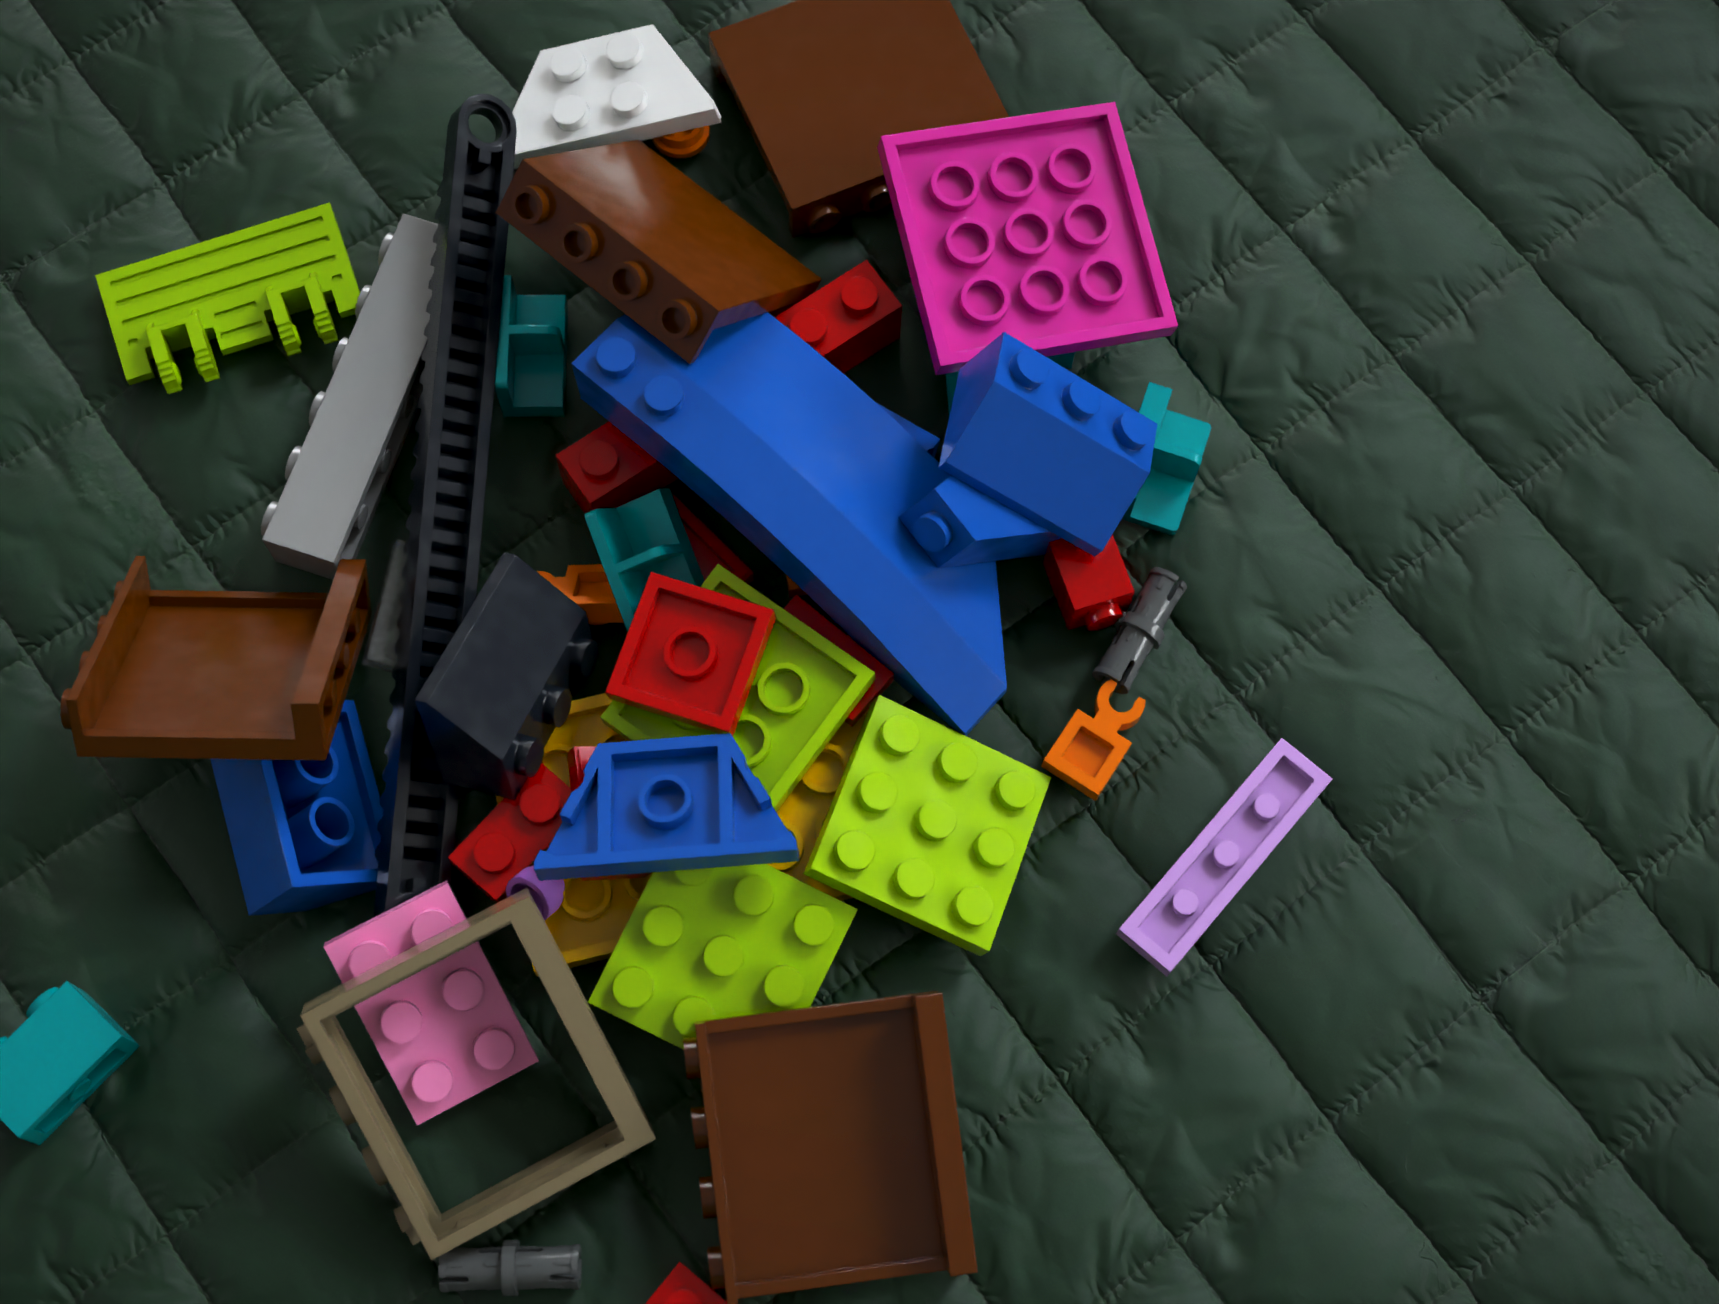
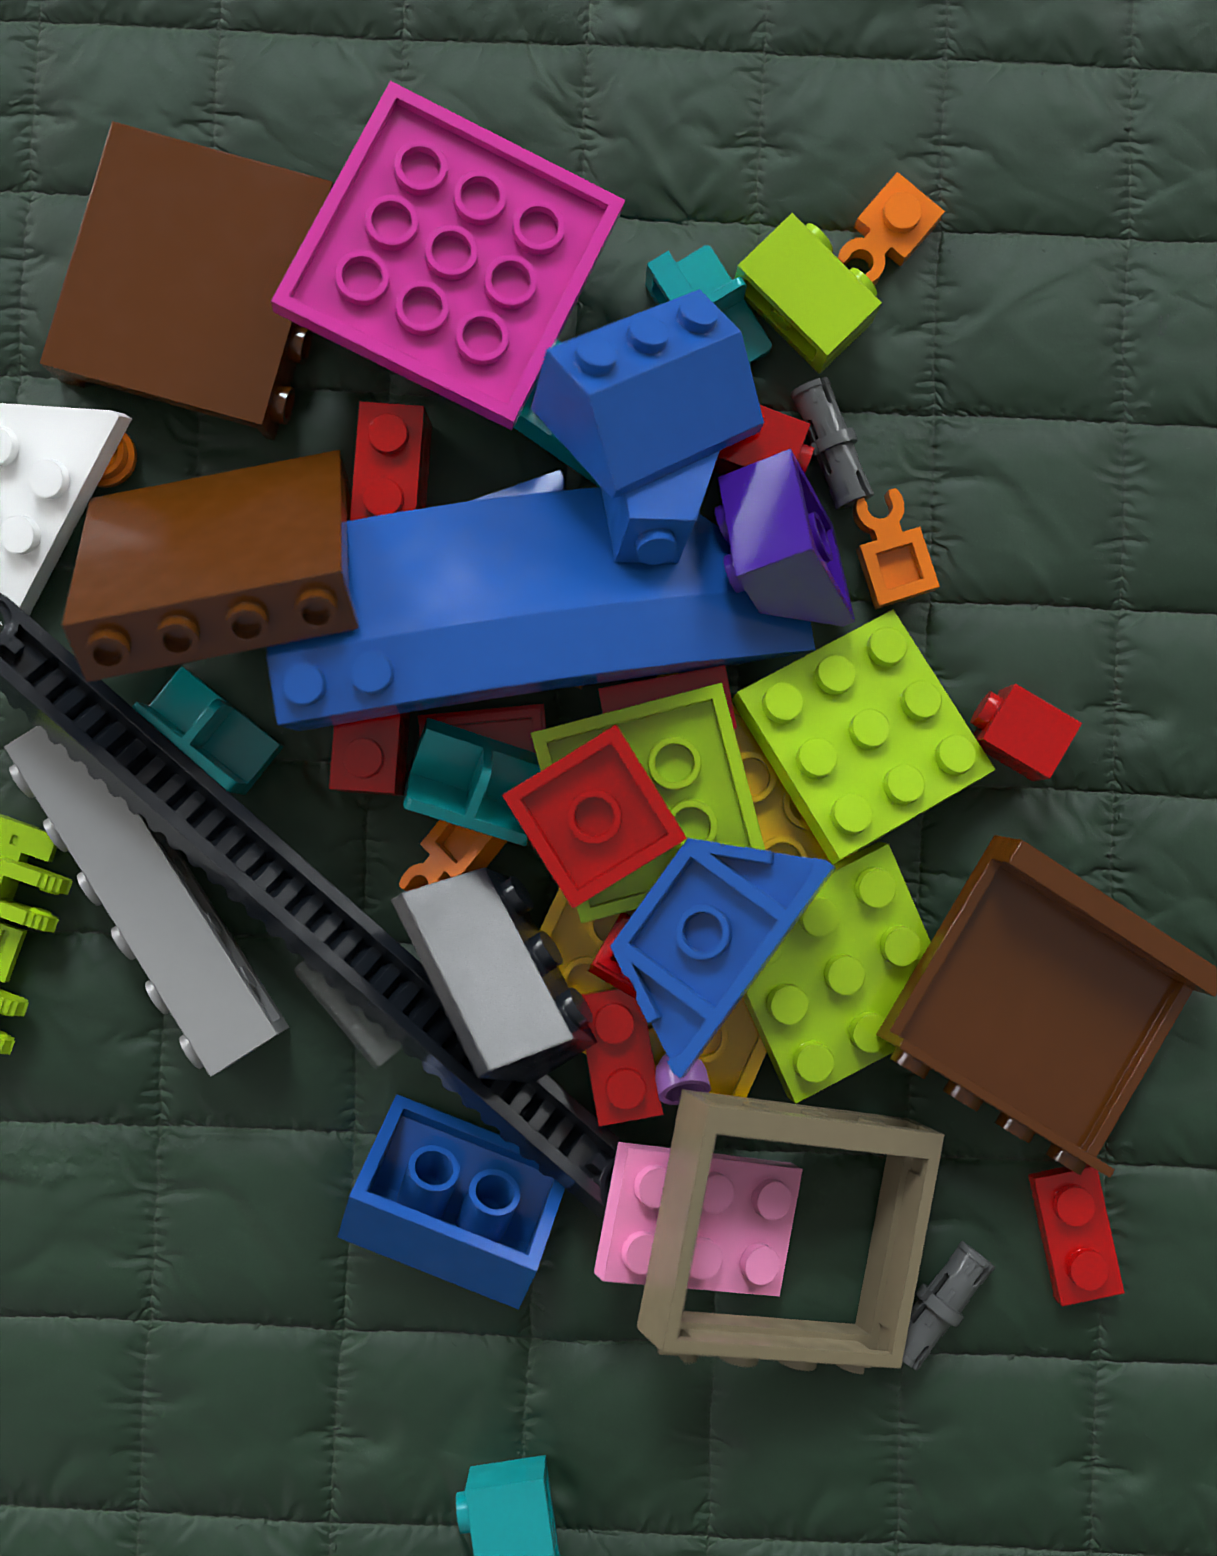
camera: 50 degrees left, 15 degrees up
reddish brown panel [60,556,372,761] -> none
lavender plate [1116,738,1332,977] -> none
none -> dark purple slope [715,448,855,626]
none -> lime brick [735,213,882,374]
none -> orange plate [837,172,945,286]
none -> red brick [970,683,1082,782]

